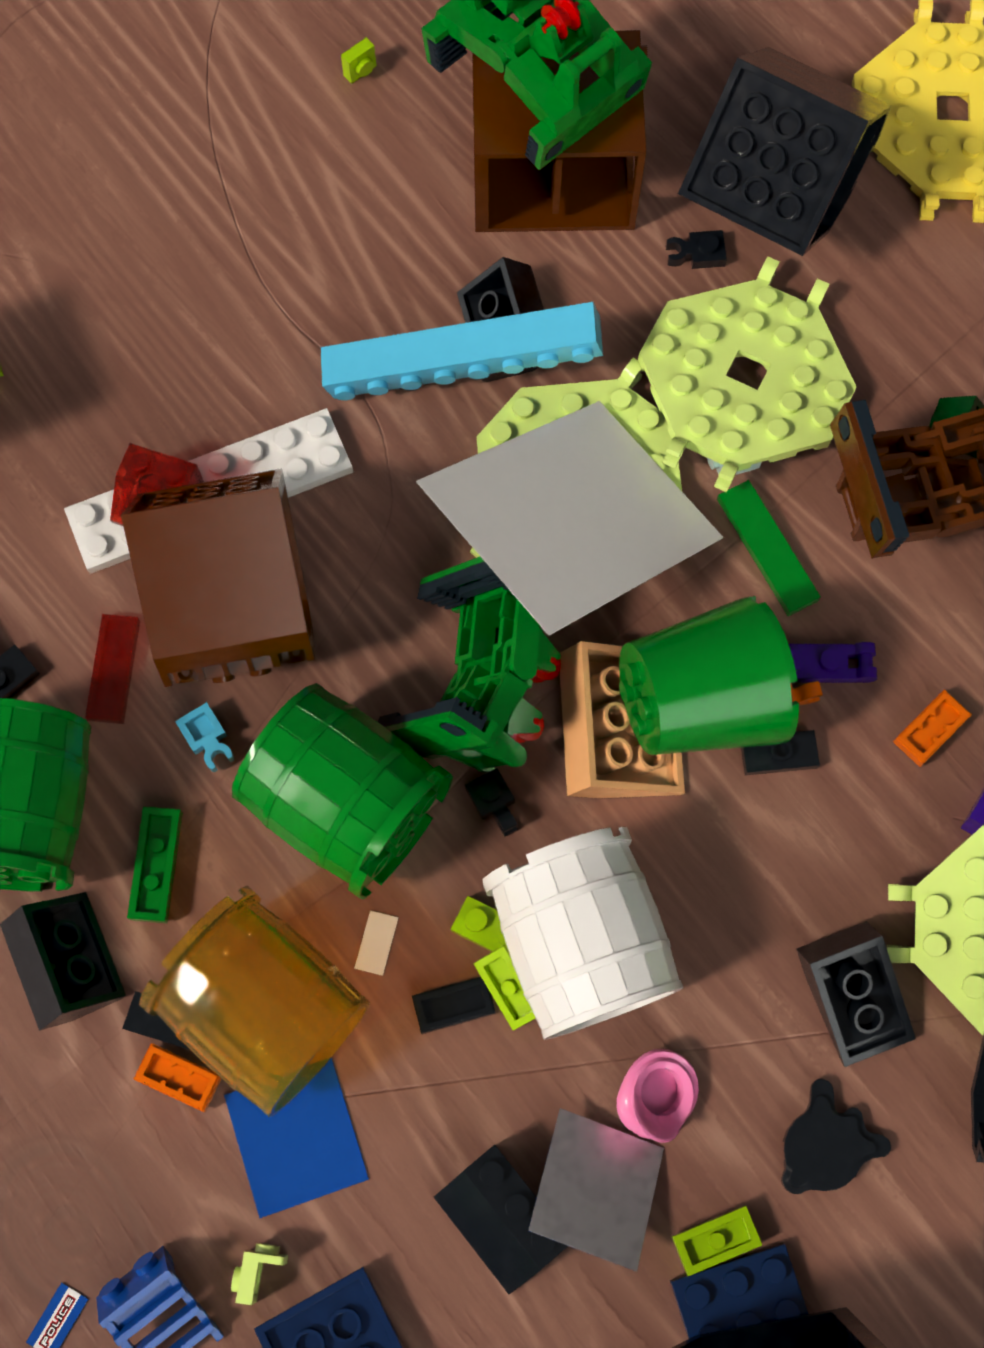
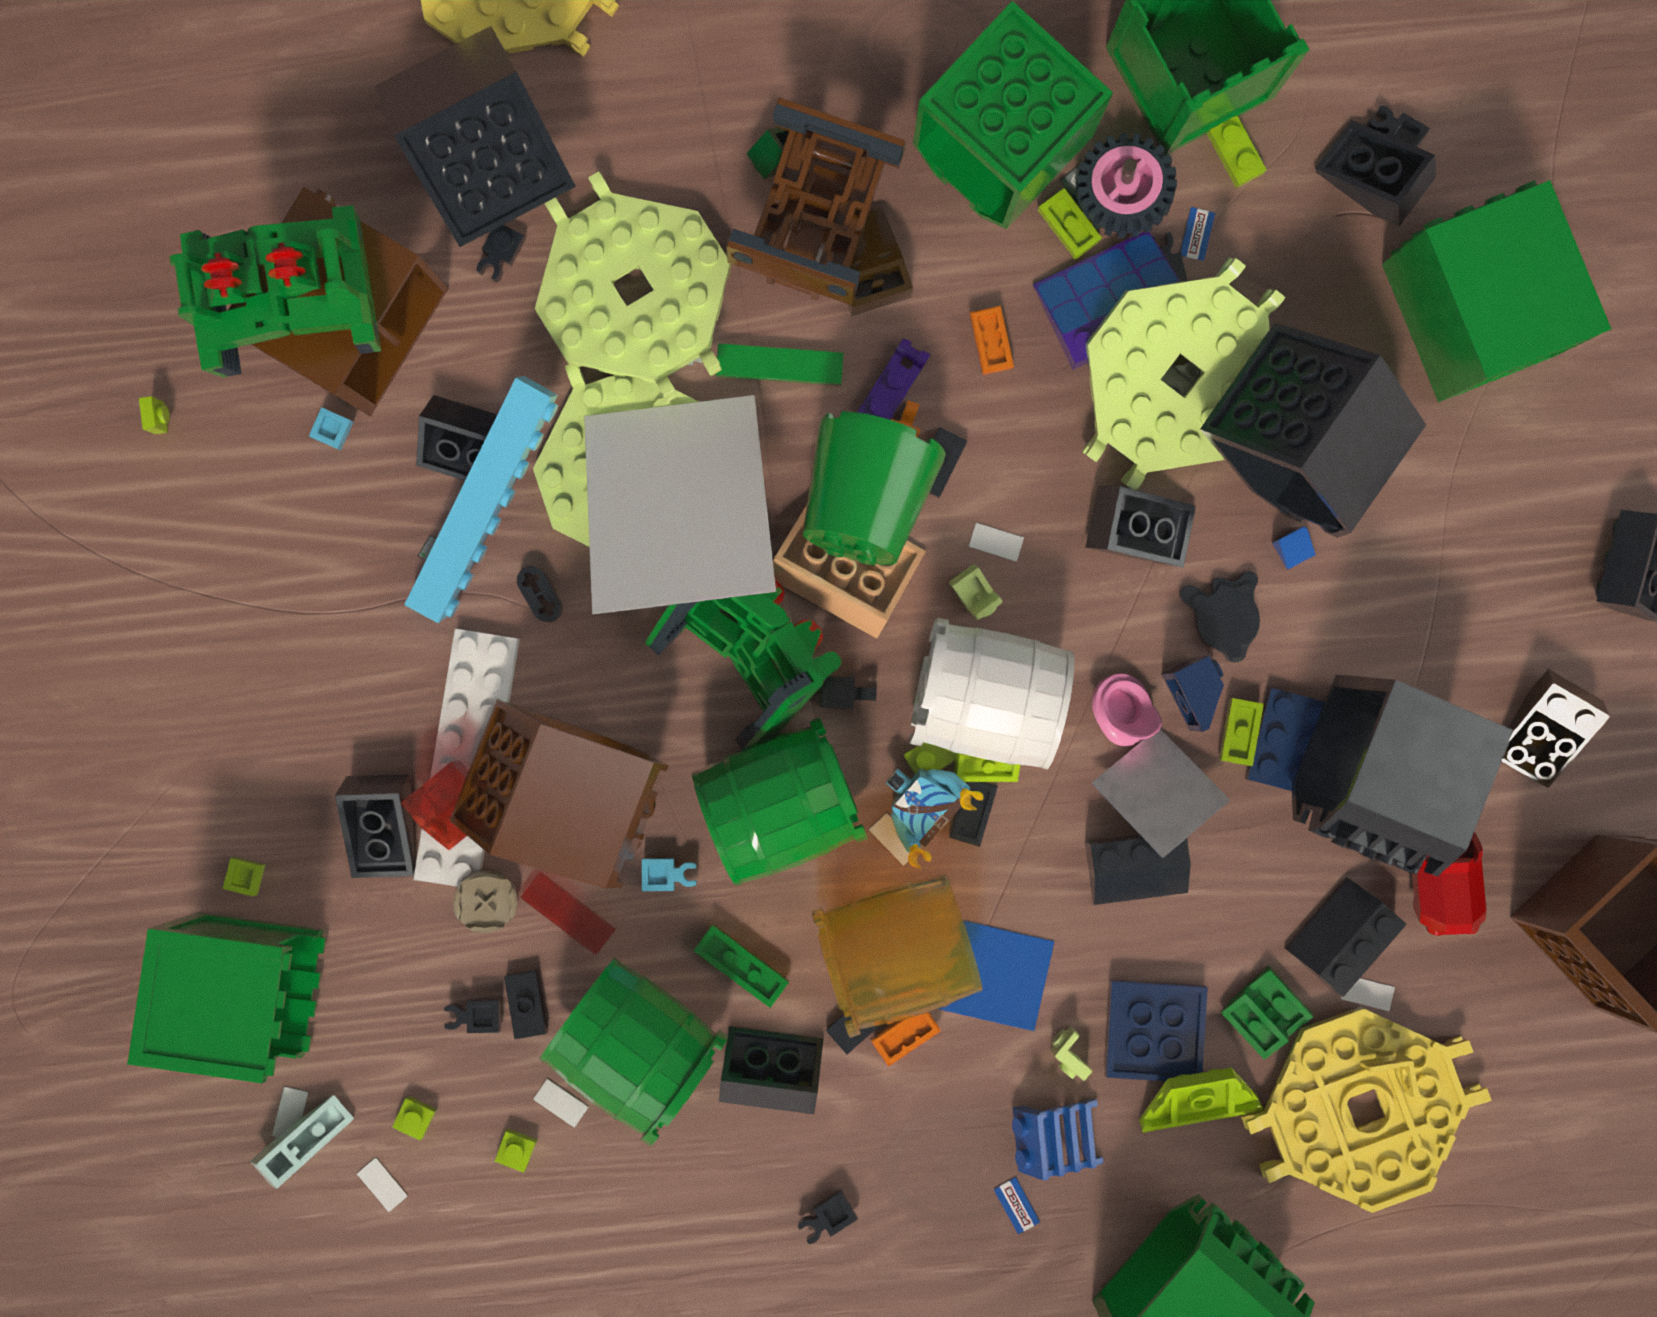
camera: 60 degrees left, 15 degrees up
none -> medium azure plate [309,407,354,451]
none -> black slope [335,774,415,878]
none -> dark tan tile [453,870,518,933]
none -> black beam [517,566,563,623]
none -> dark brown slope [848,207,913,316]
none -> torso [886,768,983,869]
none -> yellowish green bracket [949,564,1003,620]
none -> white sticker [969,523,1024,562]
none -> dark blue slope [1161,656,1224,732]
none -> blue slope [1272,526,1316,570]

